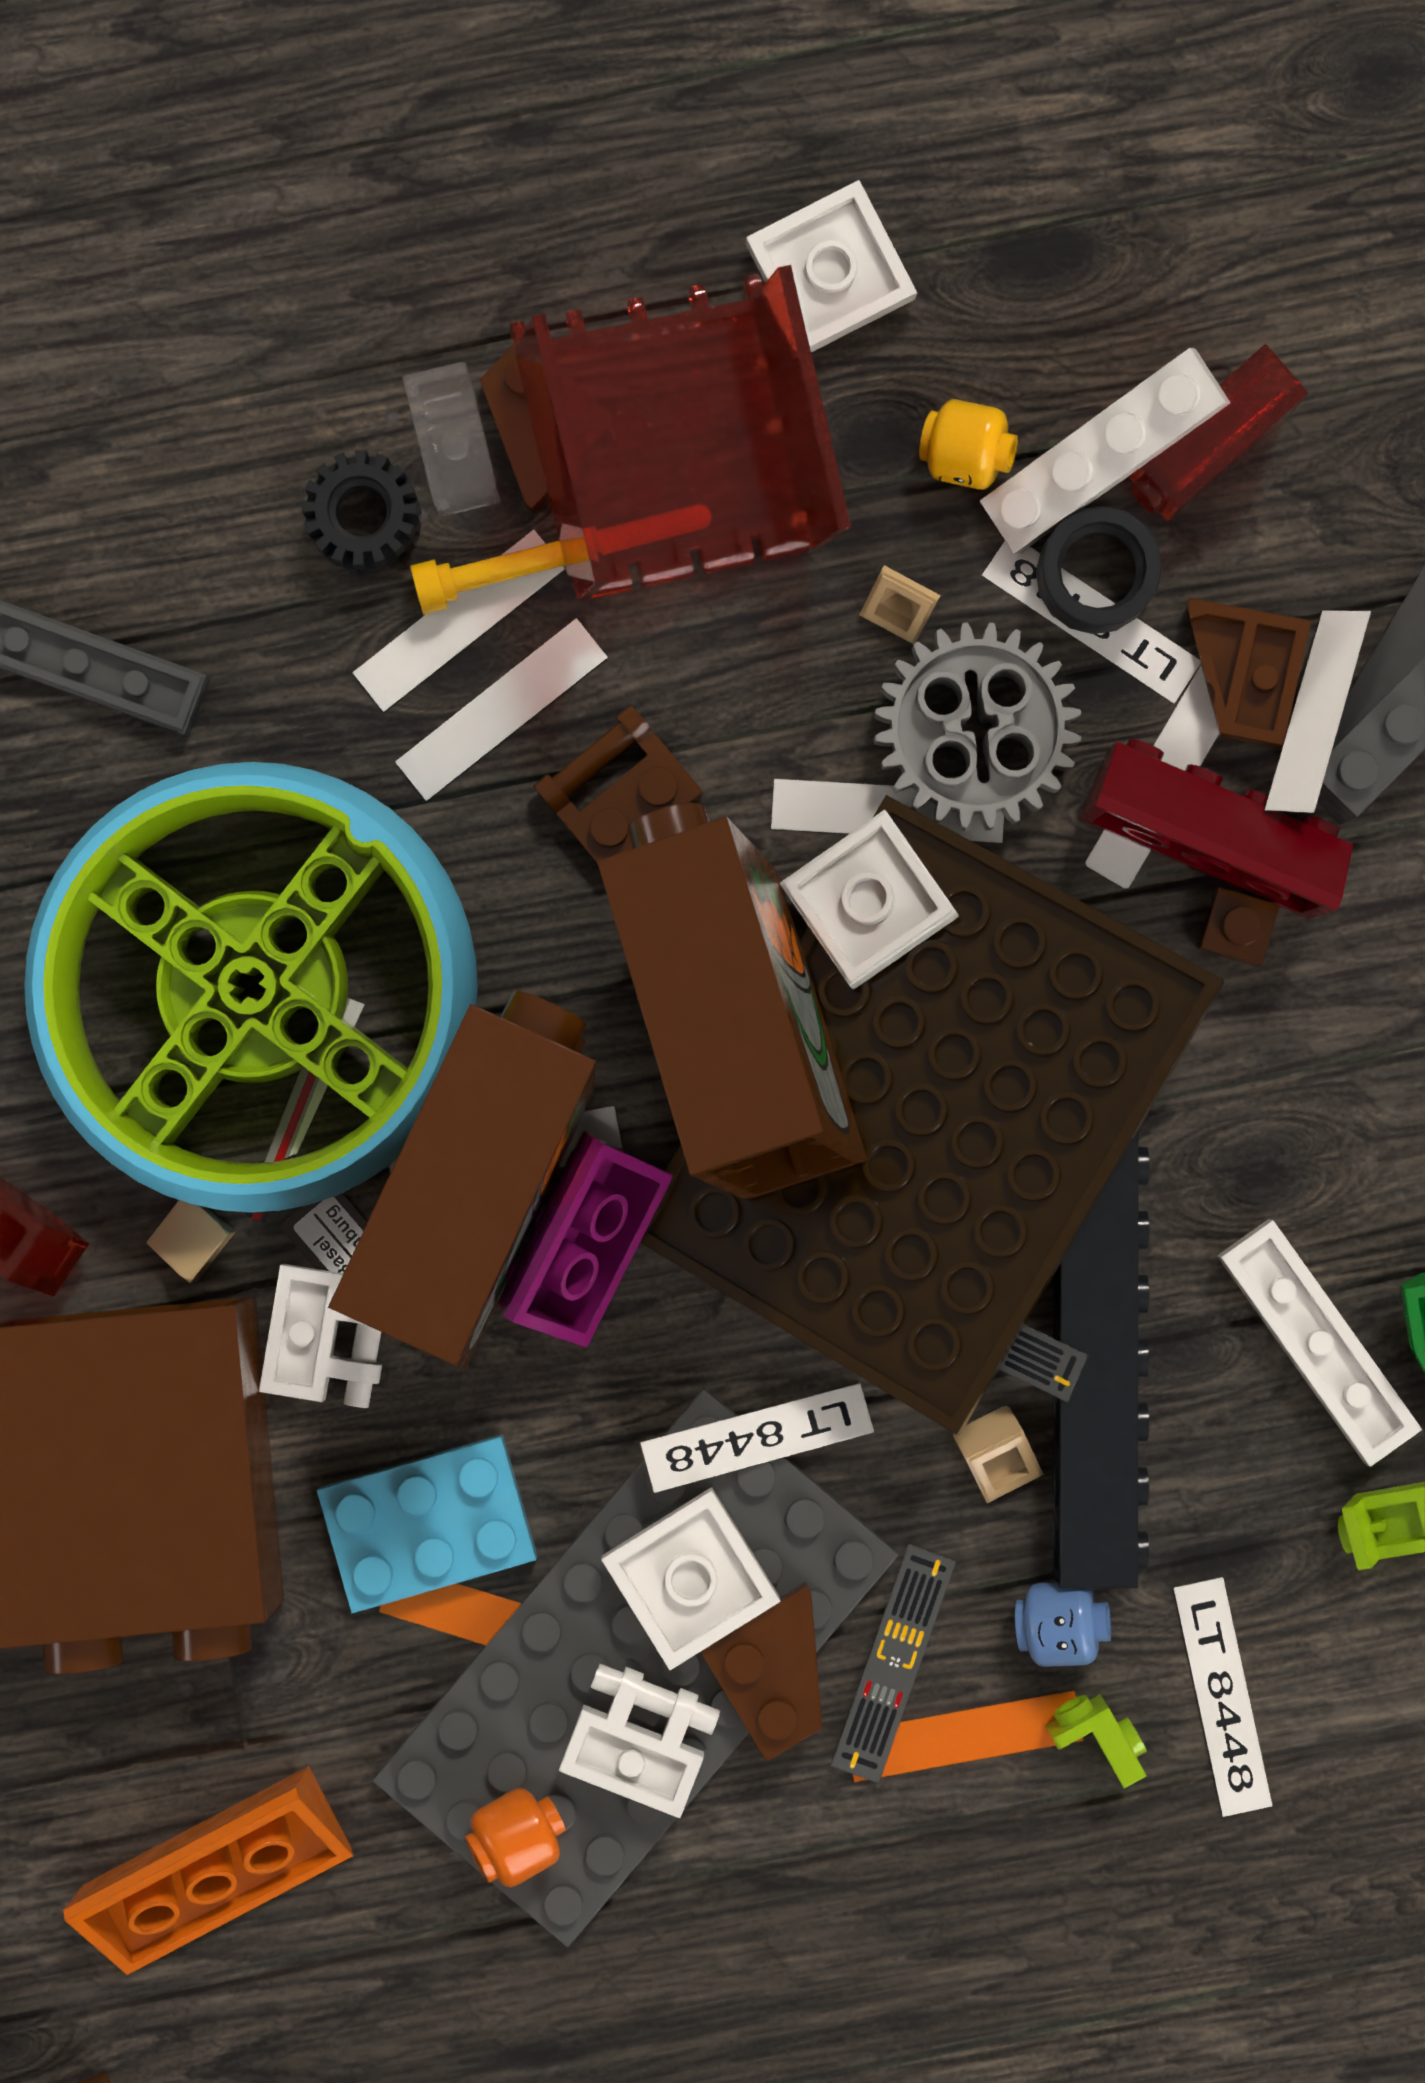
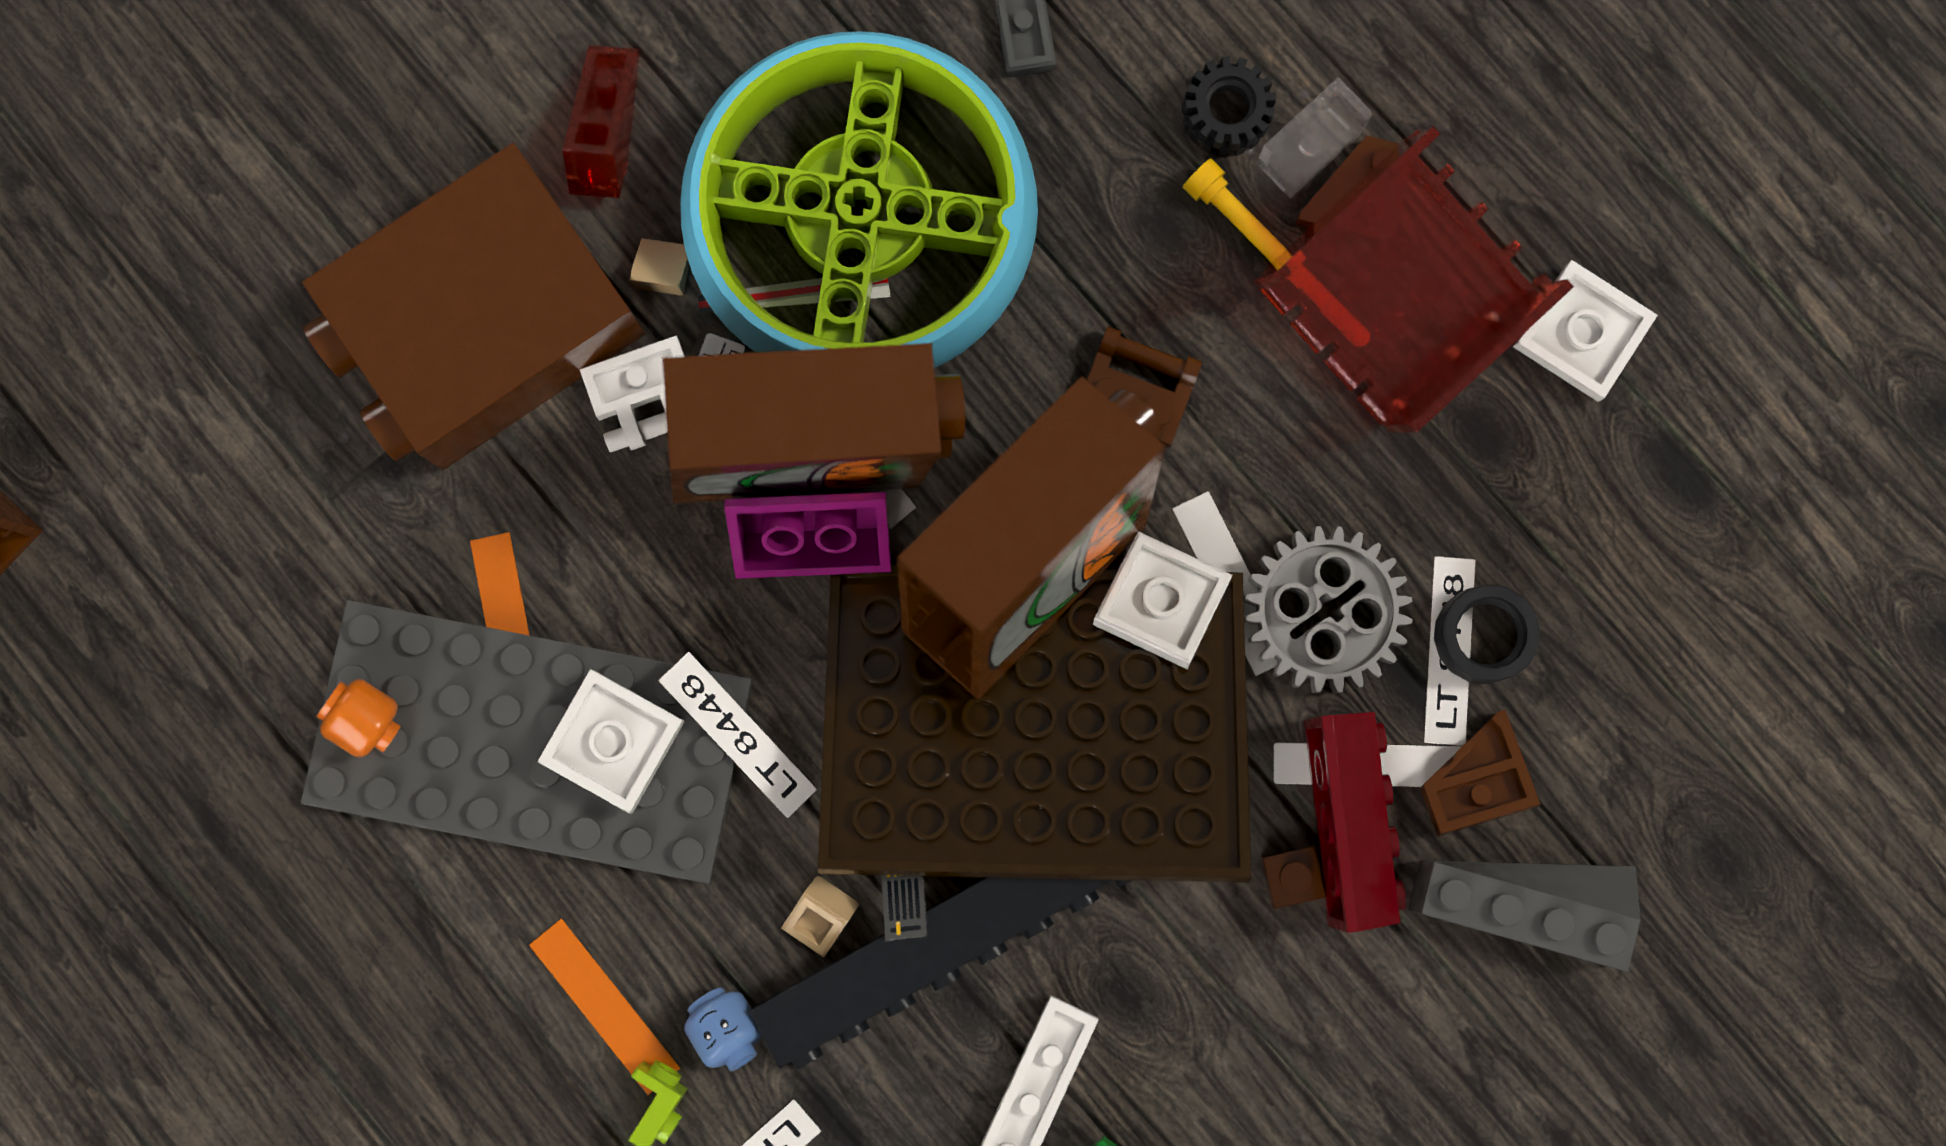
camera: 60 degrees right, 5 degrees down
orange slope [63,1766,353,1975] -> none
medium azure plate [317,1434,538,1613] -> none
white sticker [352,530,565,712] -> none
white sticker [395,618,608,801] -> none
white plate [559,1663,720,1818] -> none
reddish brown wing [701,1582,822,1762] -> none
dark grey sticker [831,1544,956,1783] -> none
tan slope [859,565,941,644] -> none
yellow head [919,399,1018,490] -> none
white plate [980,348,1231,554] -> none
clear red slope [1128,344,1308,522] -> none
white sticker [1265,610,1371,813] -> none

